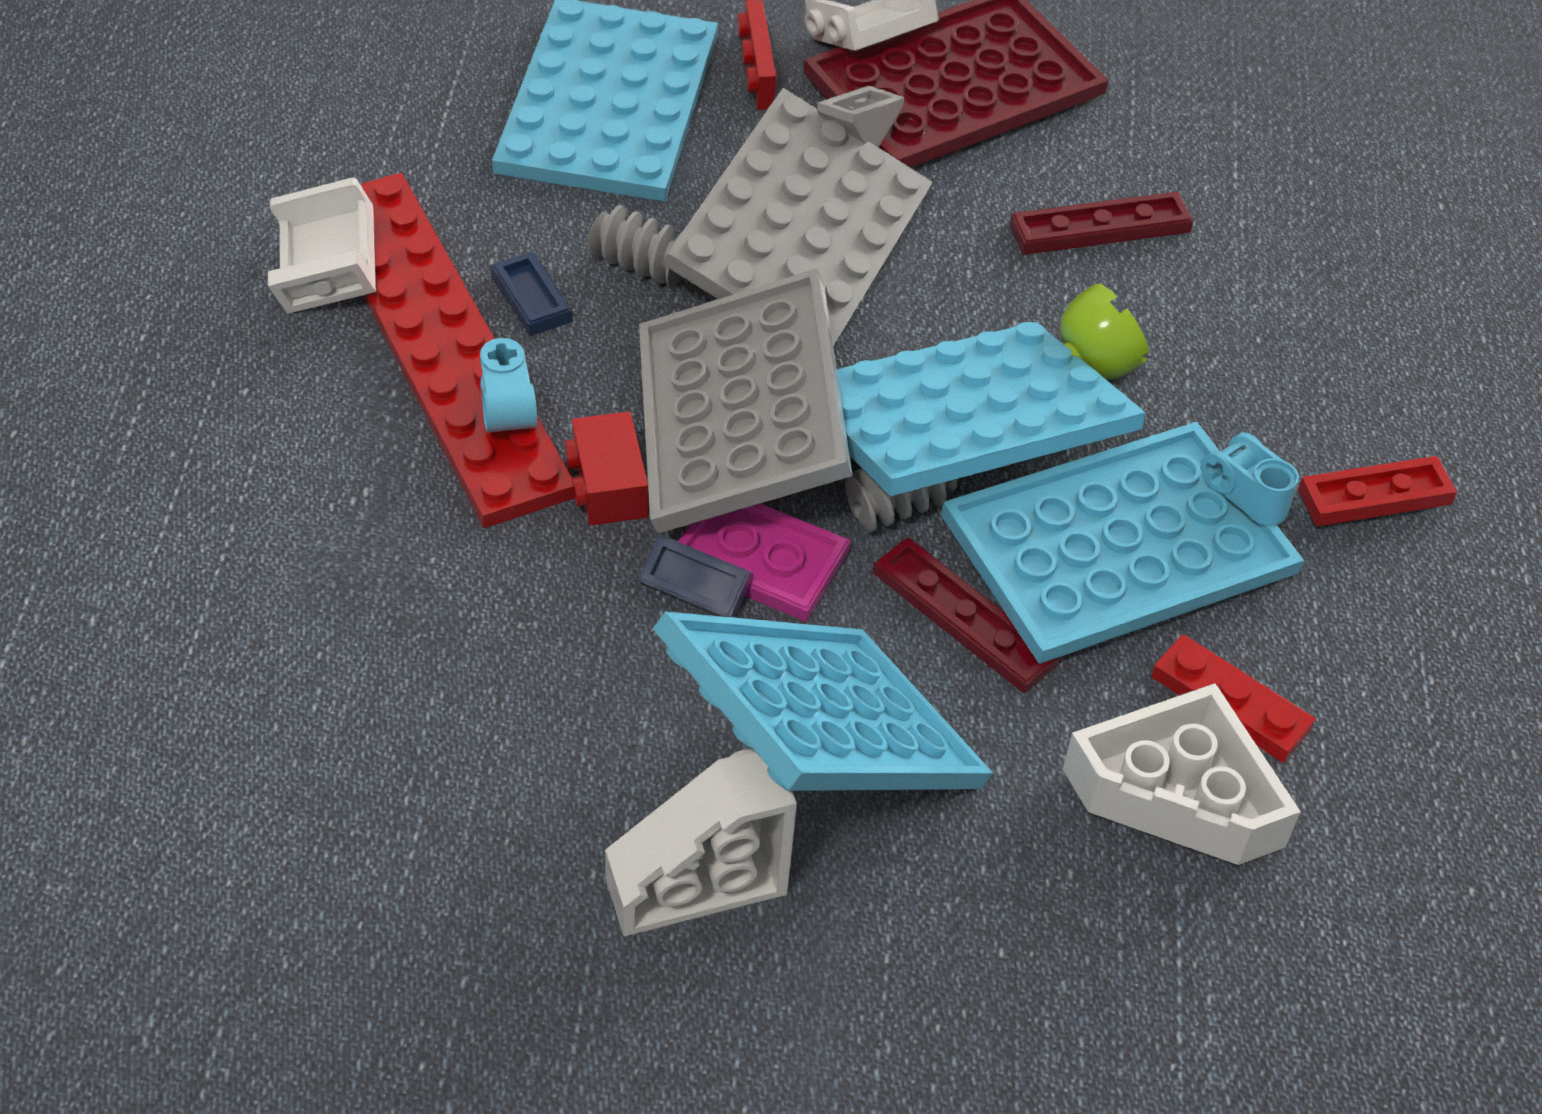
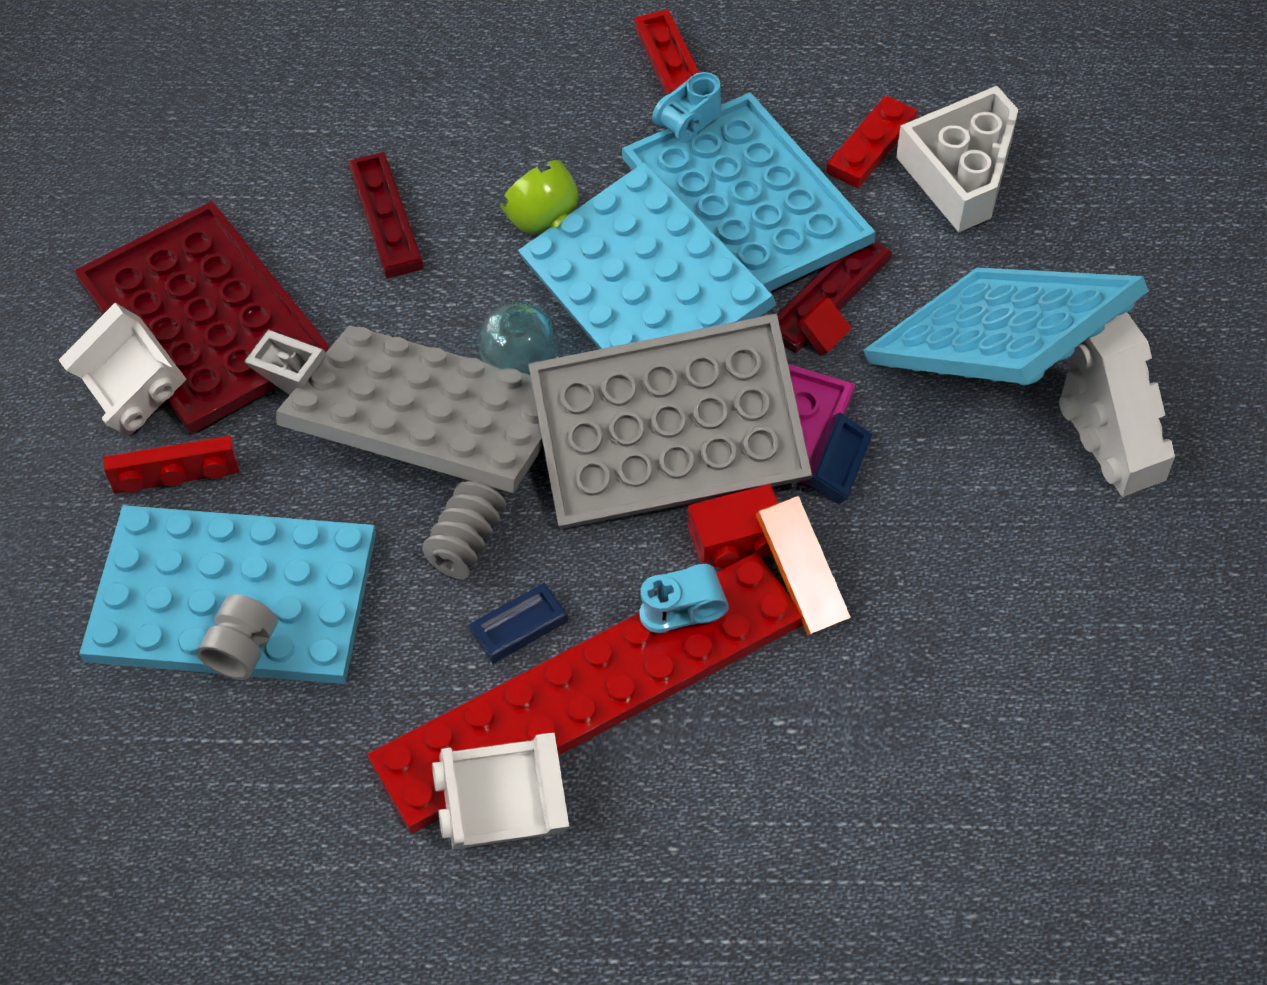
camera: 90 degrees left, 5 degrees up
none -> light grey wheel [196,594,278,680]
none -> clear light blue cylinder [478,301,559,375]
none -> tile [756,496,851,636]
none -> red tile [797,297,852,355]

